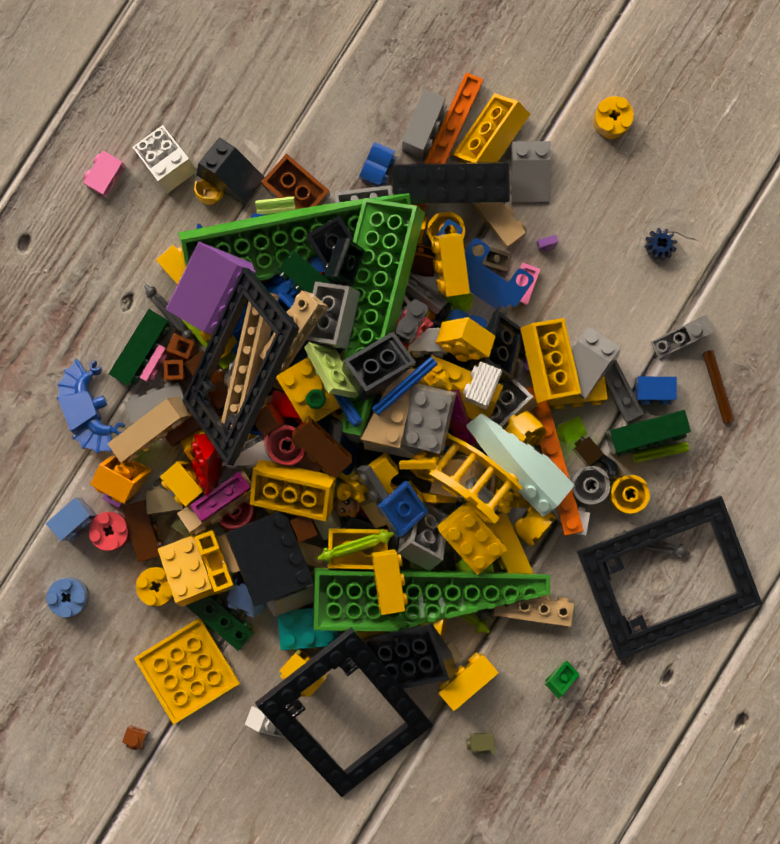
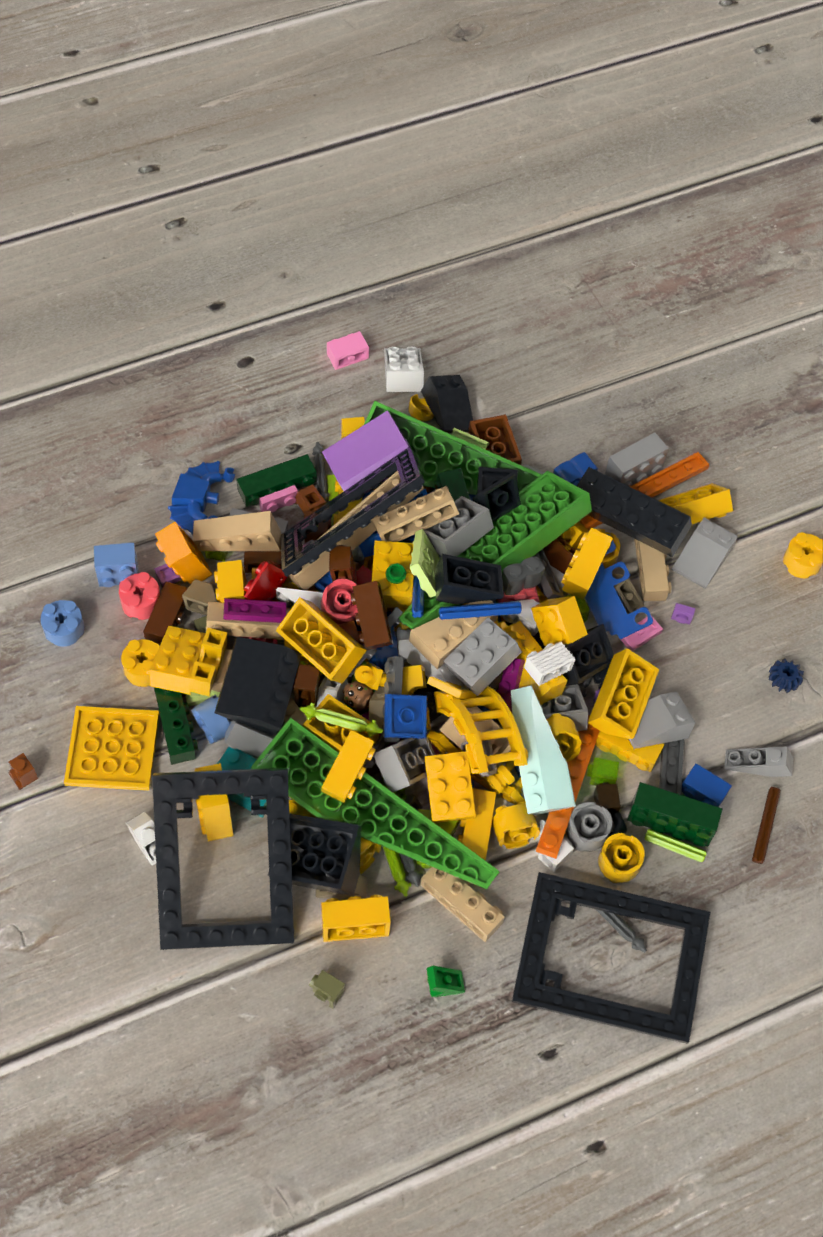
camera: 25 degrees right, 25 degrees down
dark orange brick [164,360,186,382] -> none

